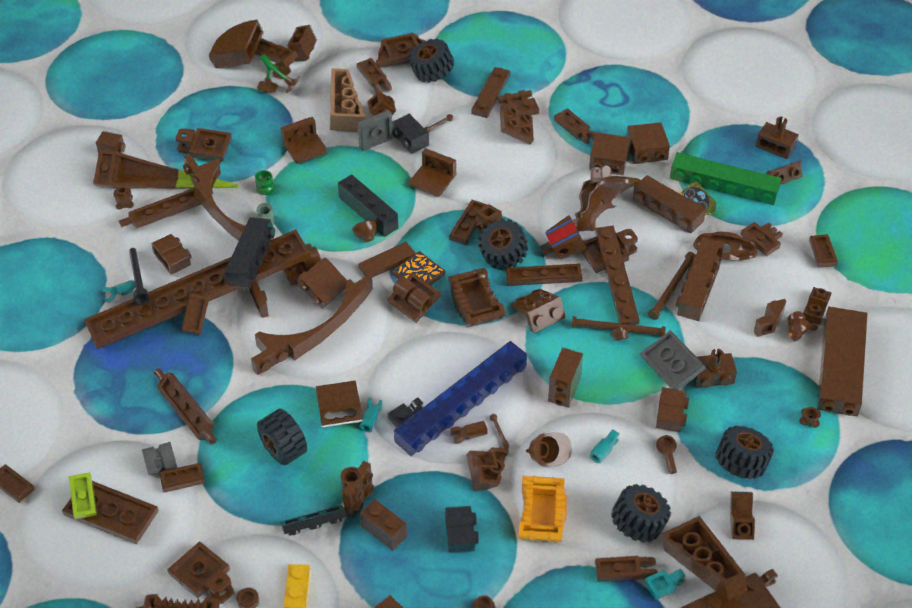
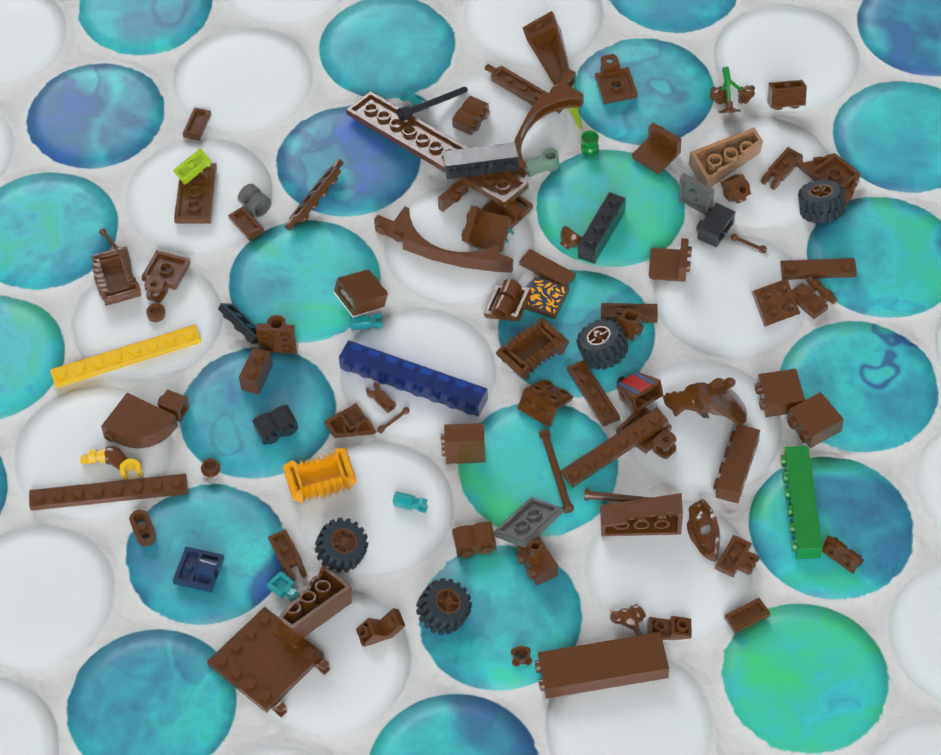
camera: 70 degrees right, 5 degrees up
reddish brown brick [96,131,126,154] -> none
reddish brown brick [113,186,134,210] -> none
reddish brown tile [181,292,209,335] -> none
reddish brown brick [209,19,264,68] -> none
reddish brown plate [255,38,298,67] -> none
black wheel [257,408,307,466] -> none
black plate [387,397,424,431] -> none
reddish brown piece [526,432,572,467] -> none
reddish brown plate [554,108,596,144] -> none
reddish brown plate [610,327,630,341] -> none
reddish brown plate [656,435,677,474] -> none
slope [680,181,716,216] -> none
reddish brown slope [754,299,787,337] -> none
reddish brown brick [755,116,799,159] -> none

